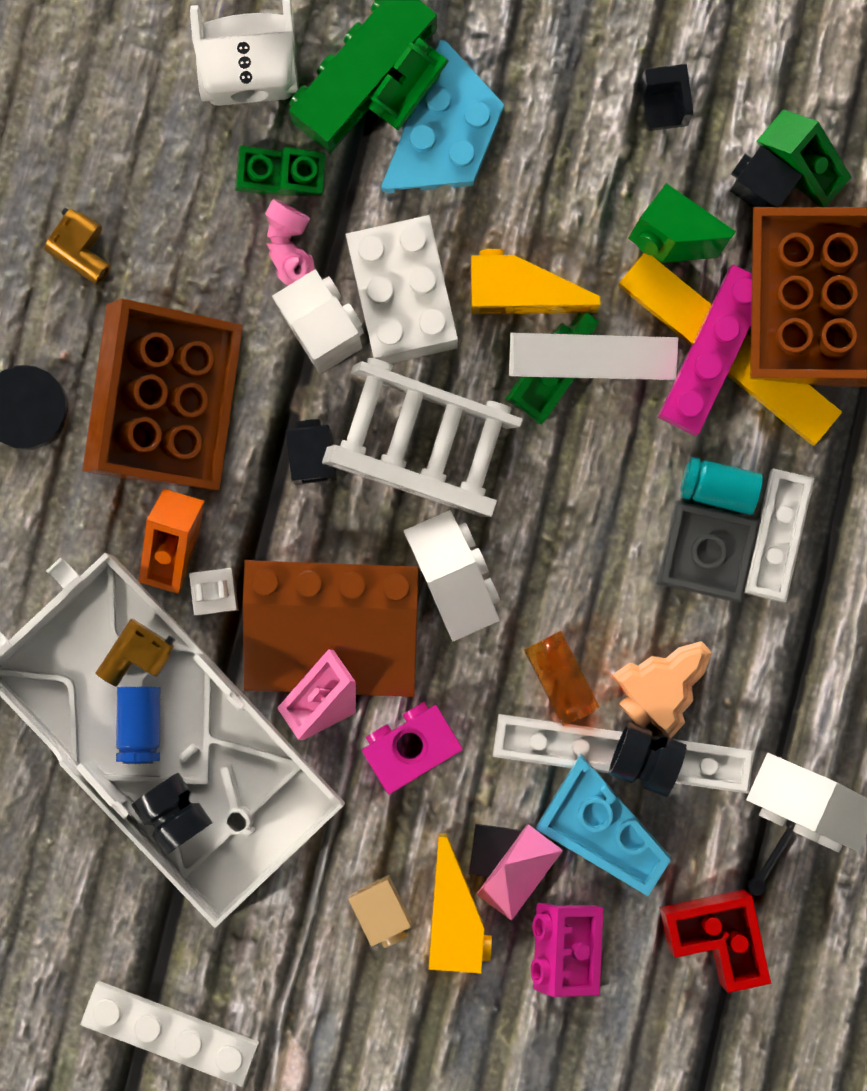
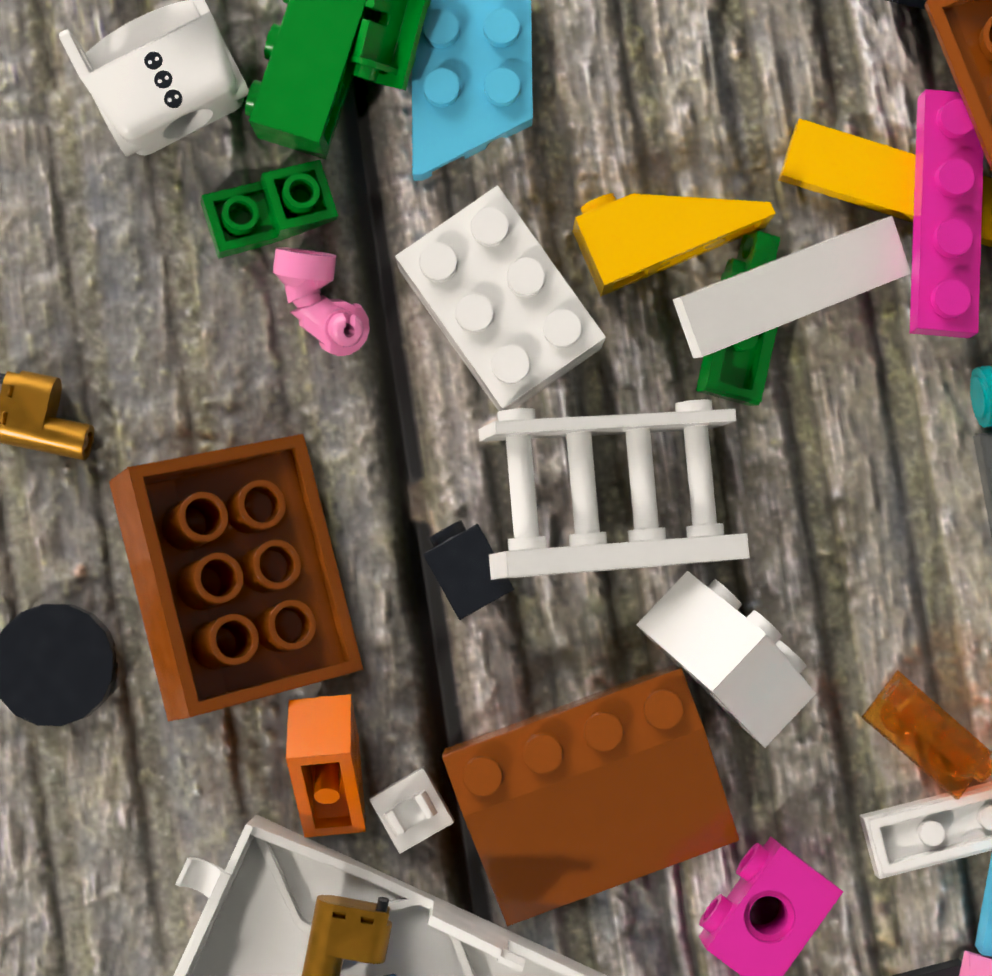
camera: 25 degrees left, 0 degrees up
white brick [272,269,364,375] -> none
bright pink slope [277,649,356,740] -> none
green slope [628,183,736,263] -> none

